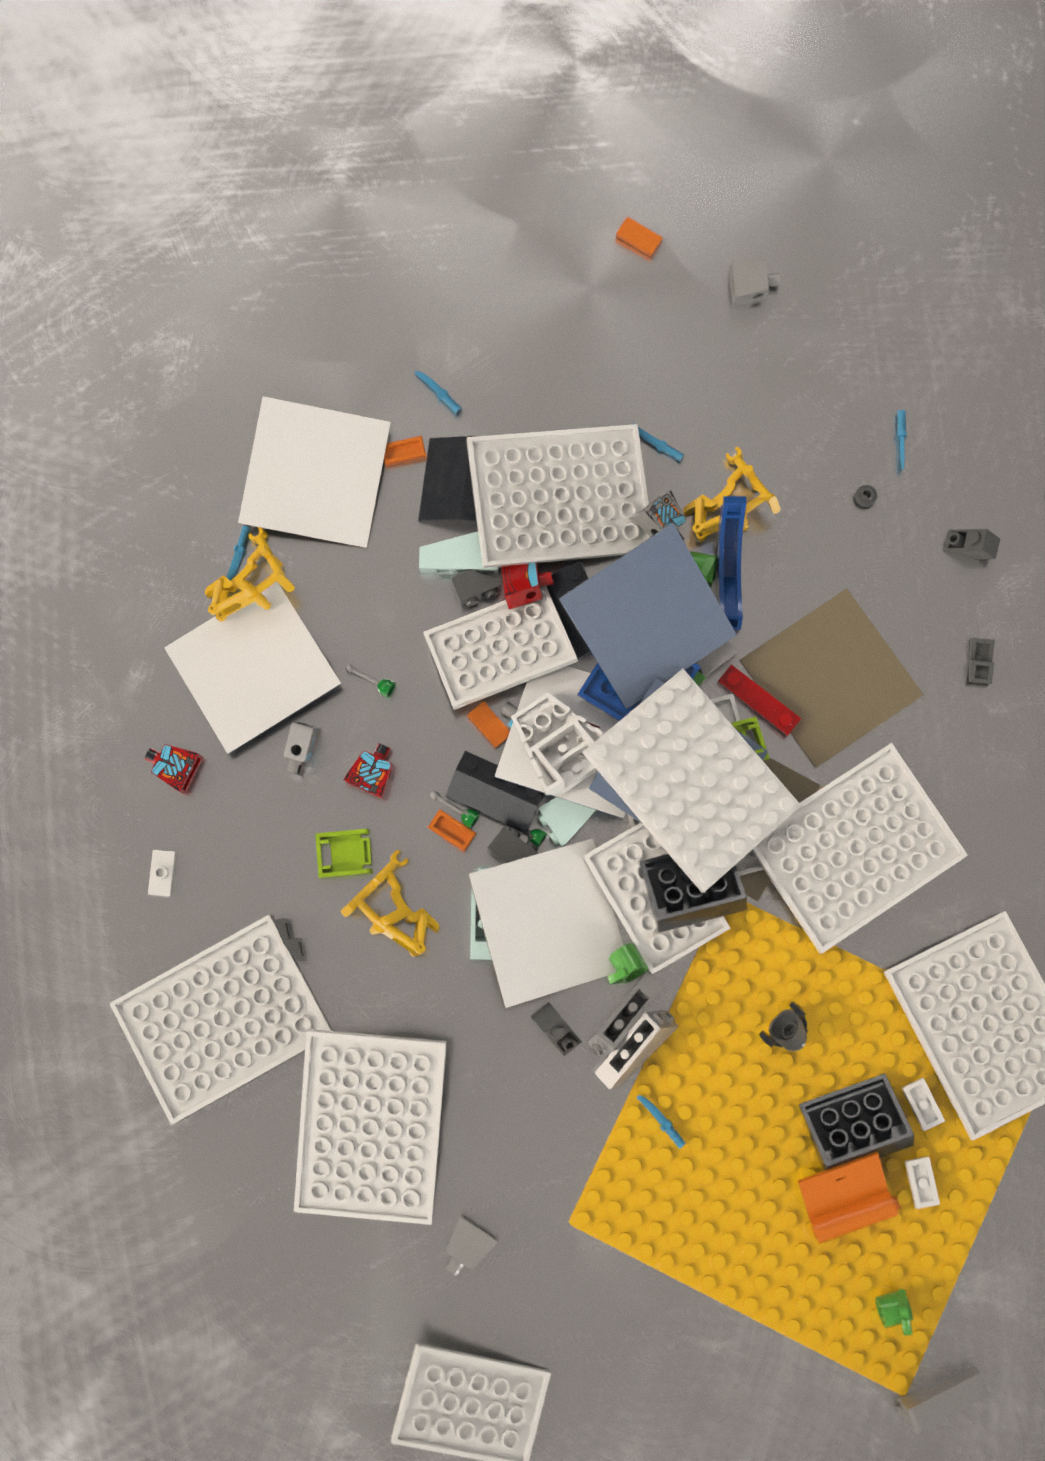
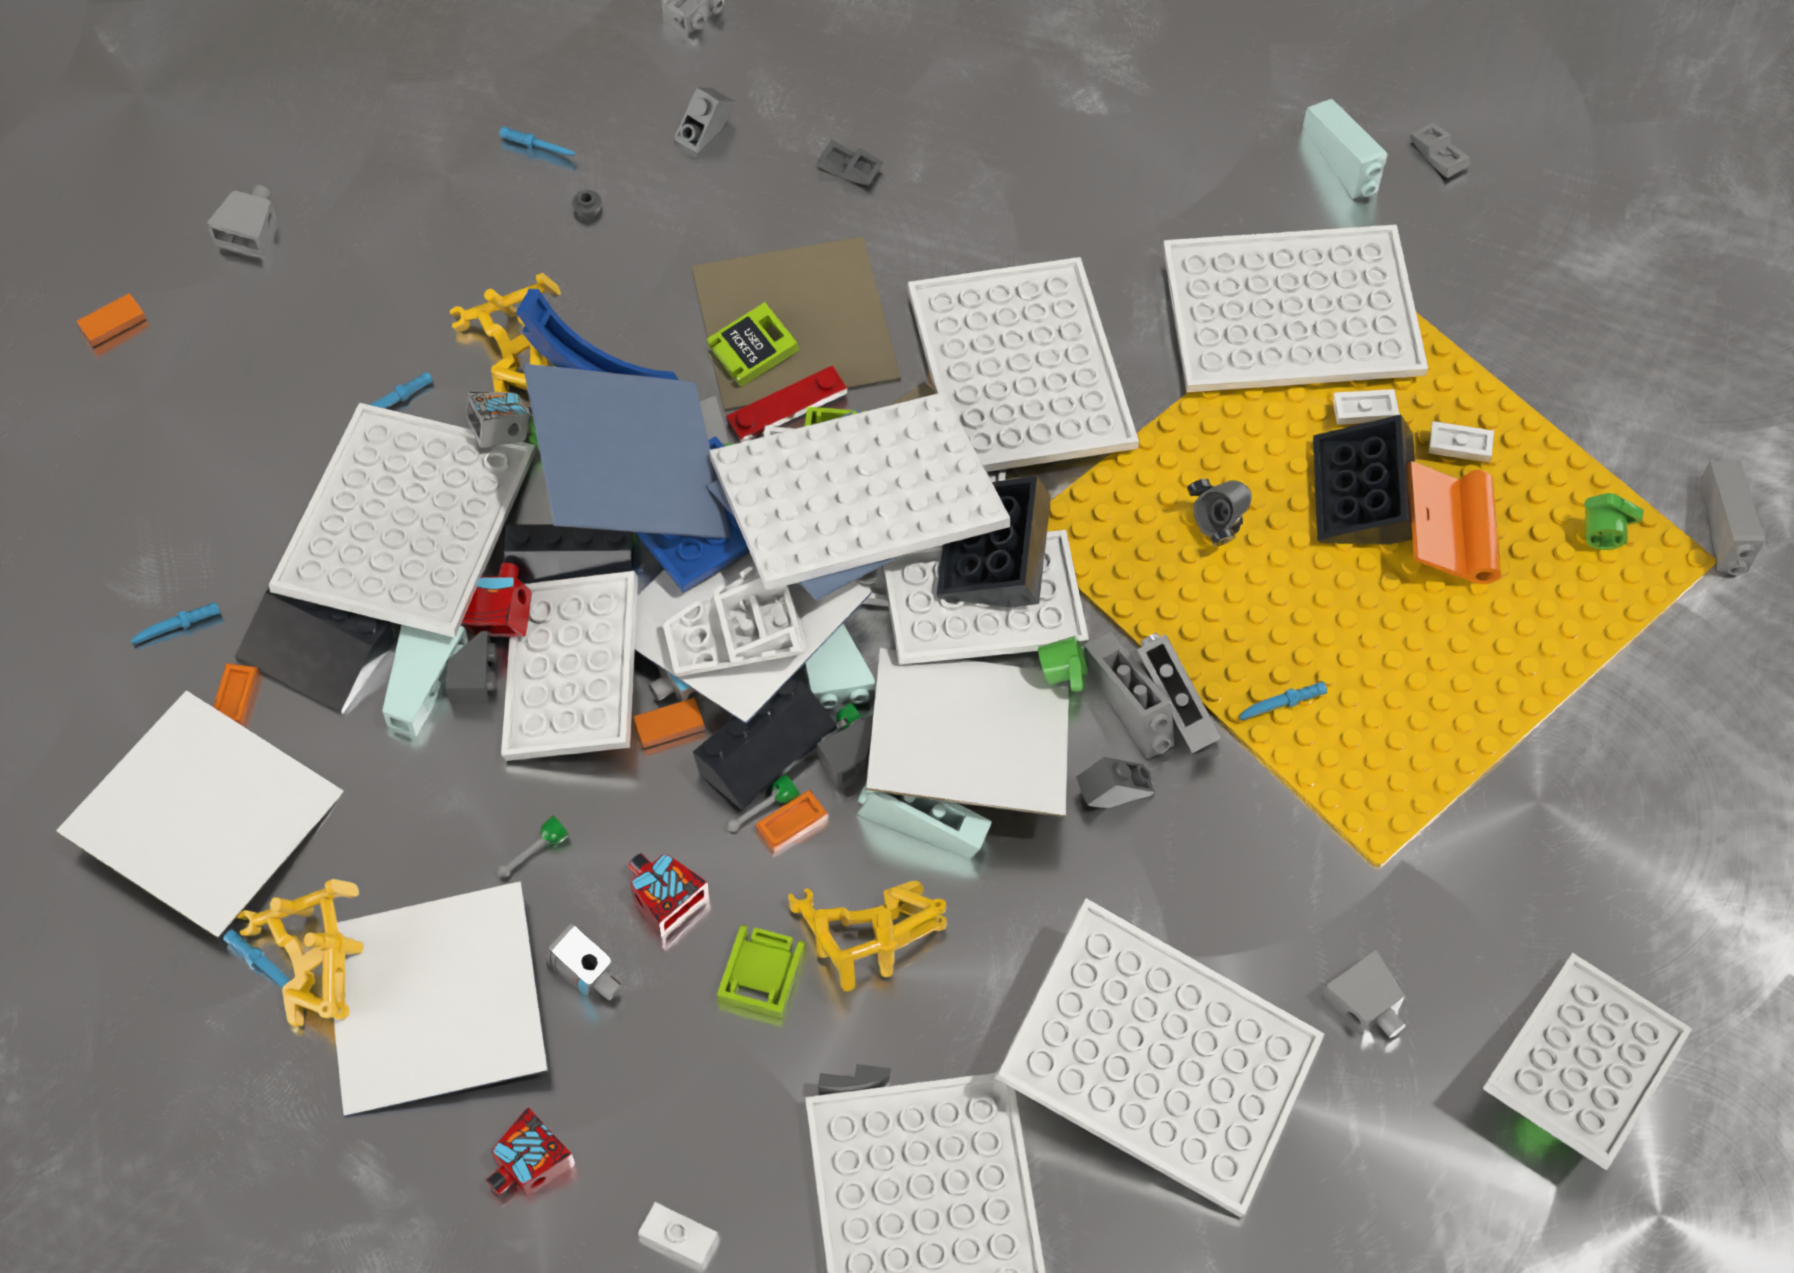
camera: 75 degrees left, 20 degrees down
none -> lime container [706,302,799,387]

